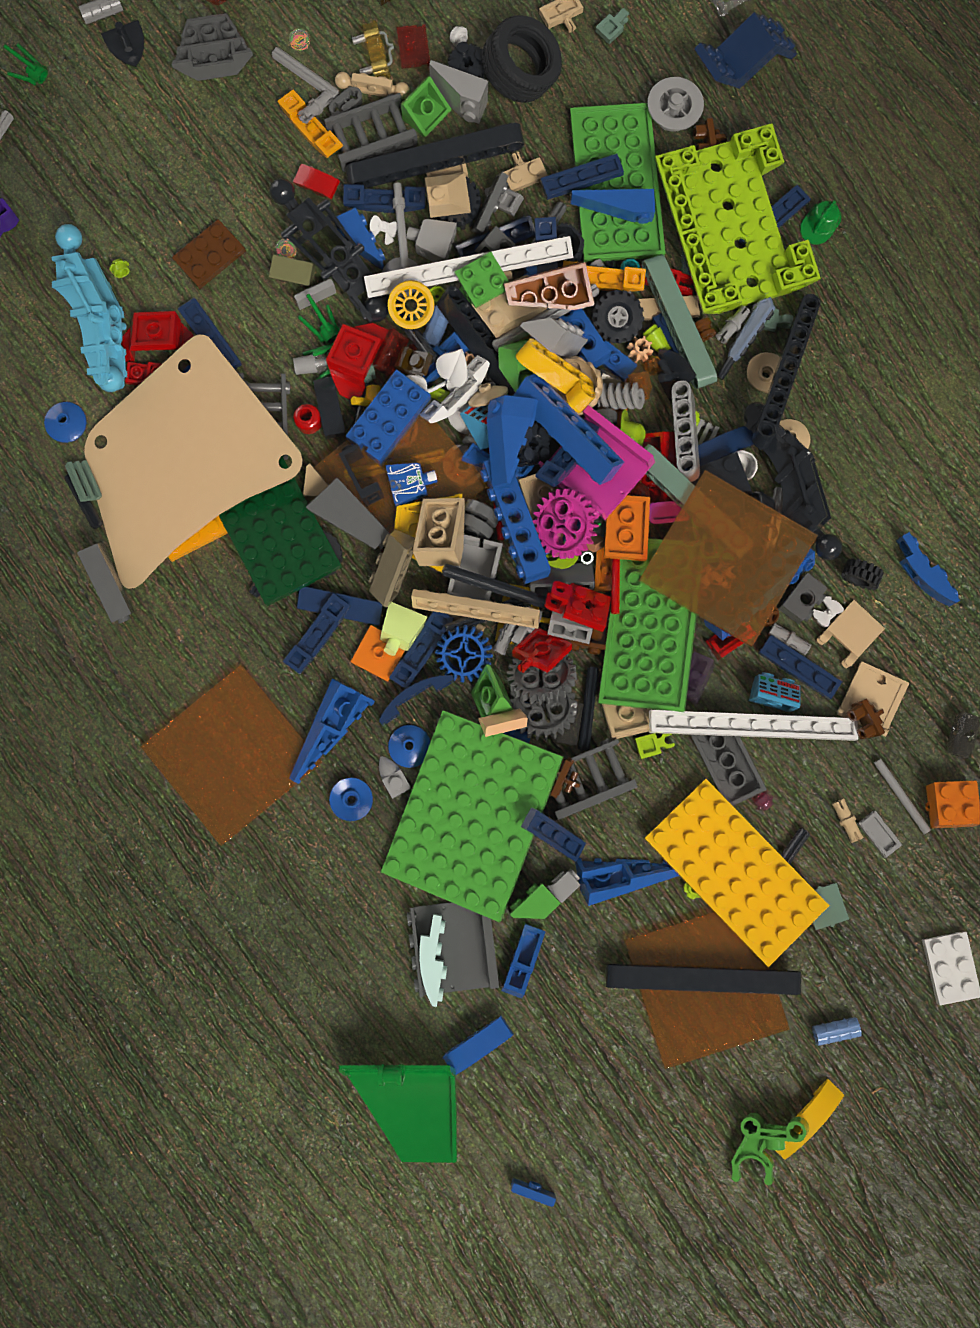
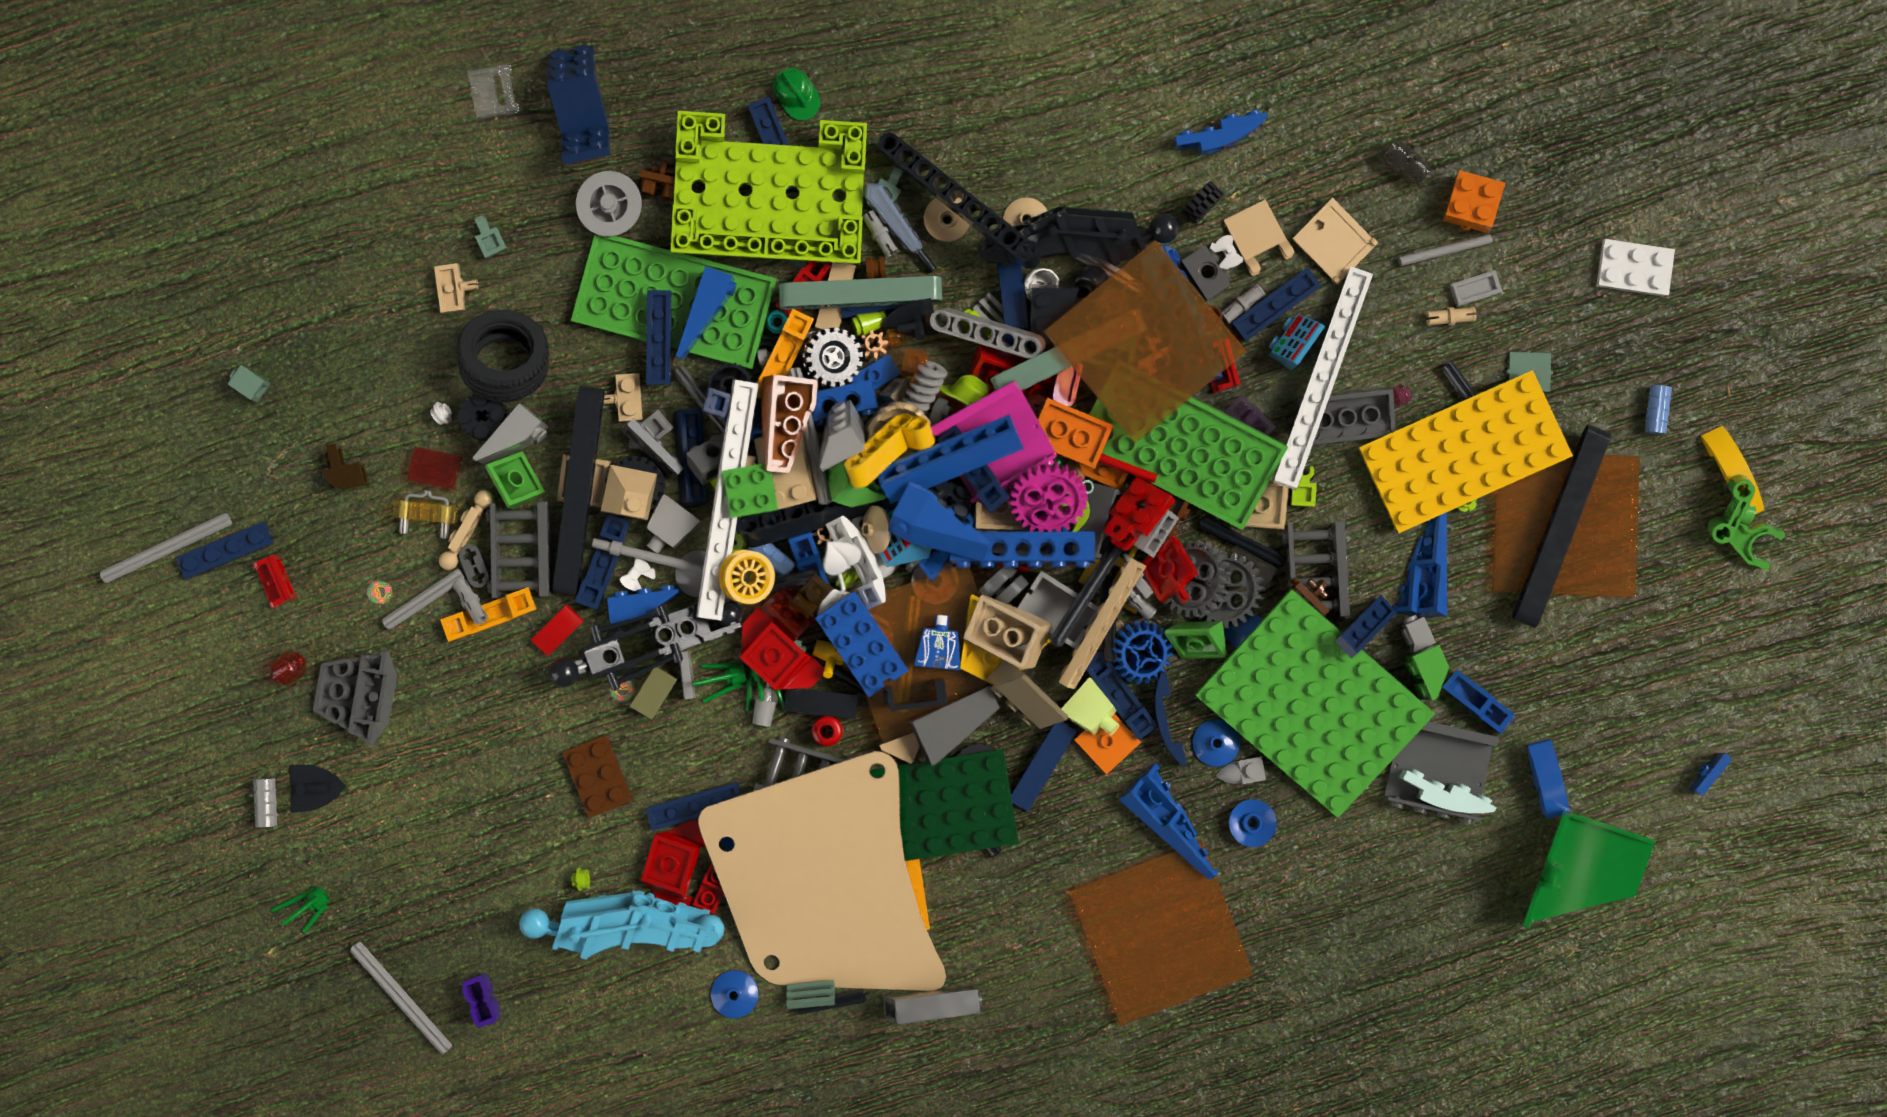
camera: 60 degrees left, 5 degrees up
dark blue slope [283,593,351,674] -> none
light nougat slope [479,708,528,737] -> none
reddish brown hips [846,698,885,740] -> none

